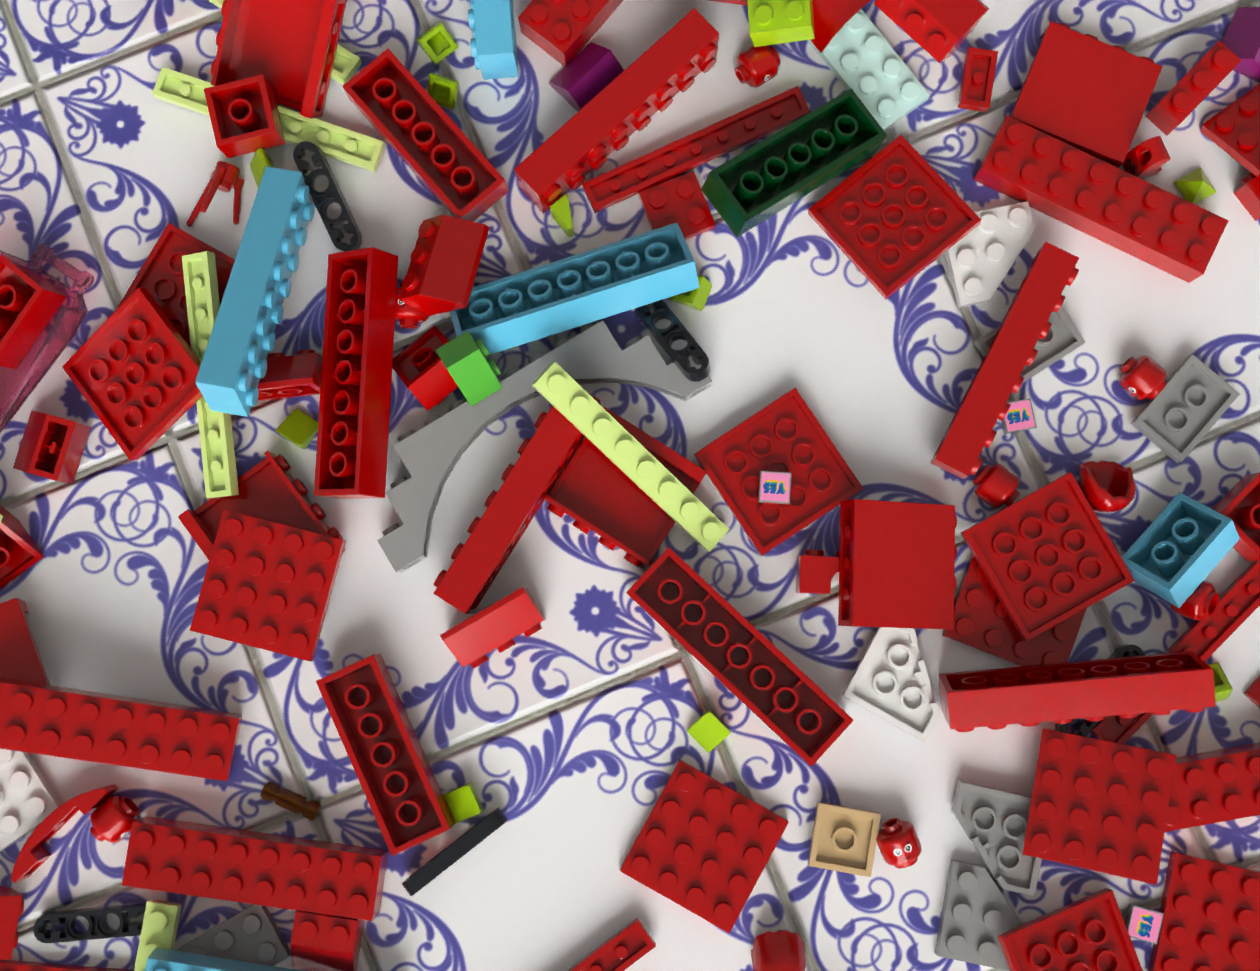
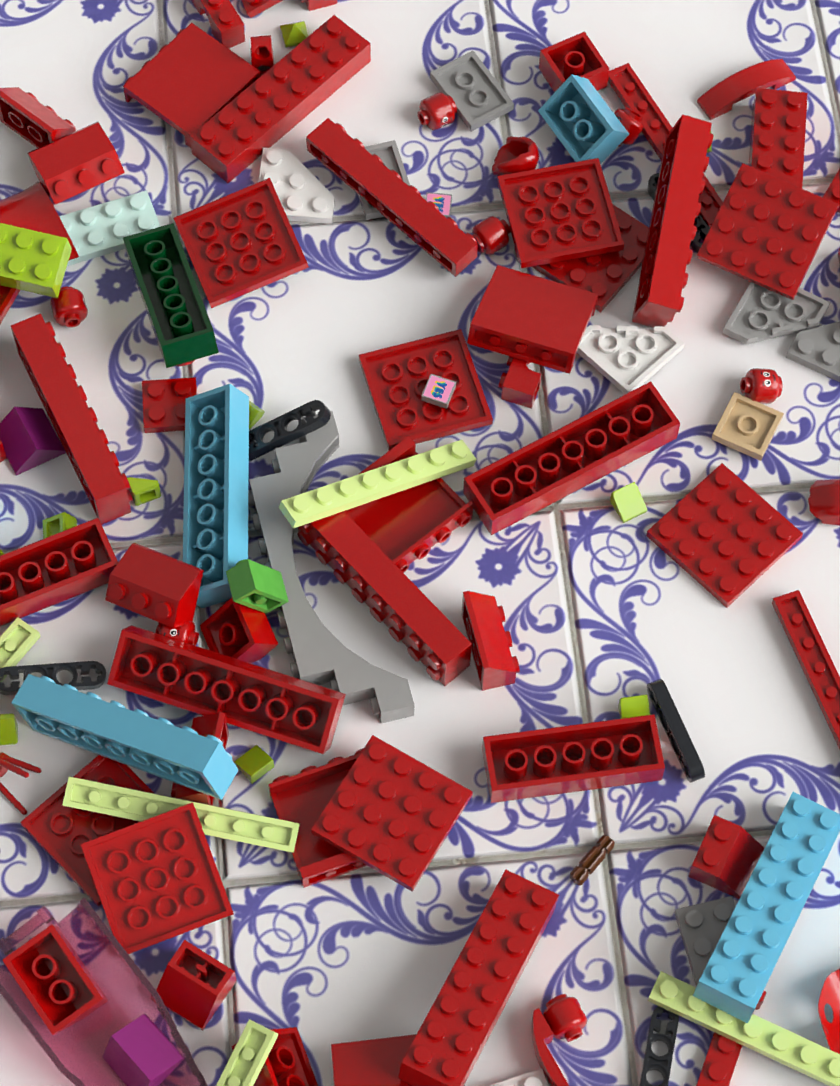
camera: 80 degrees left, 20 degrees down
red brick [121,816,389,921] -> none
red plate [582,86,810,213] -> none
red plate [957,47,998,112] -> none
none -> lime slope [42,512,77,539]

